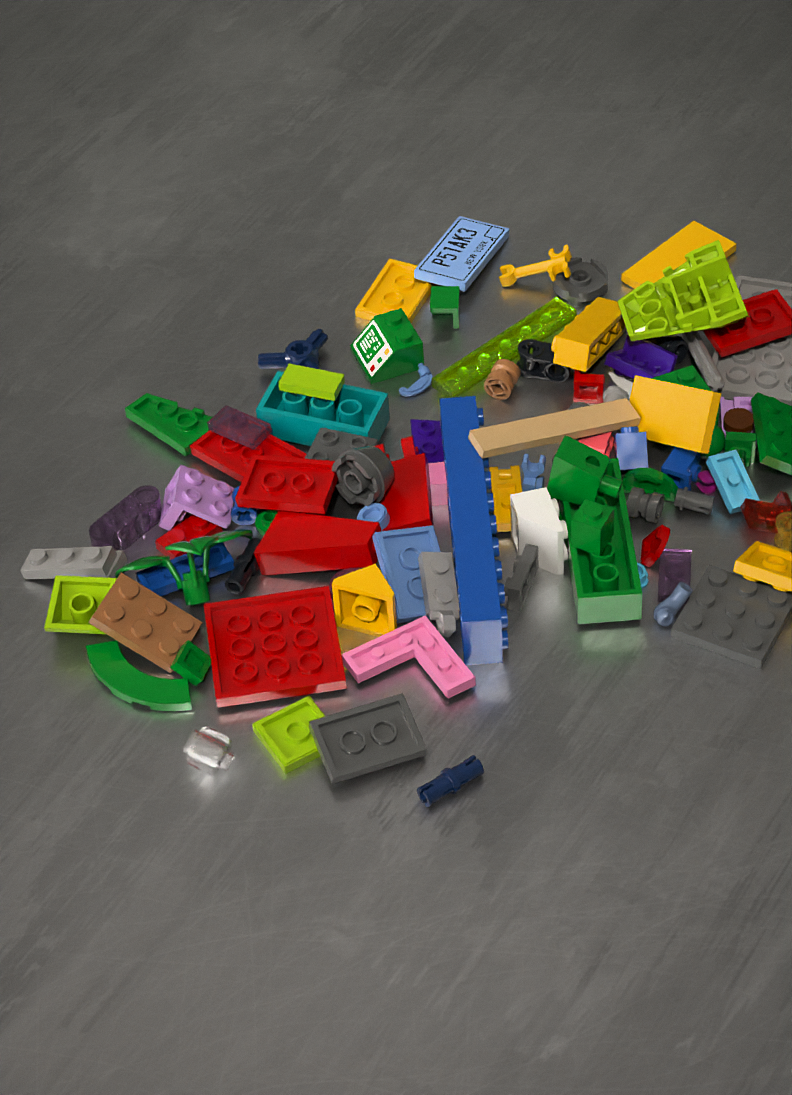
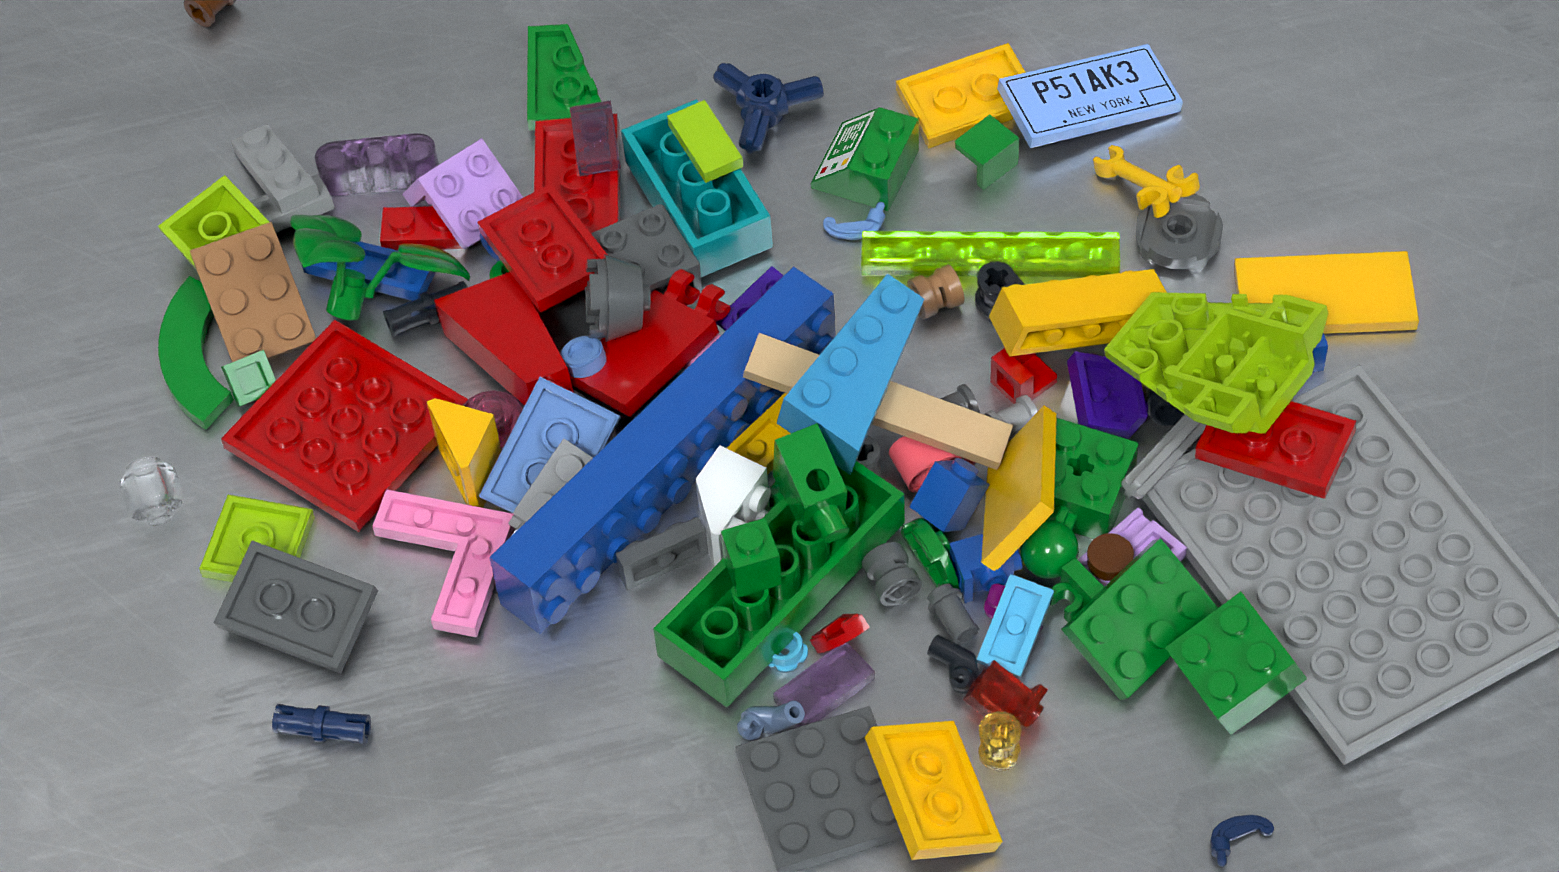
camera: 45 degrees right, 10 degrees up
none -> dark azure wedge [777,274,924,475]
none -> black arm [927,634,980,694]

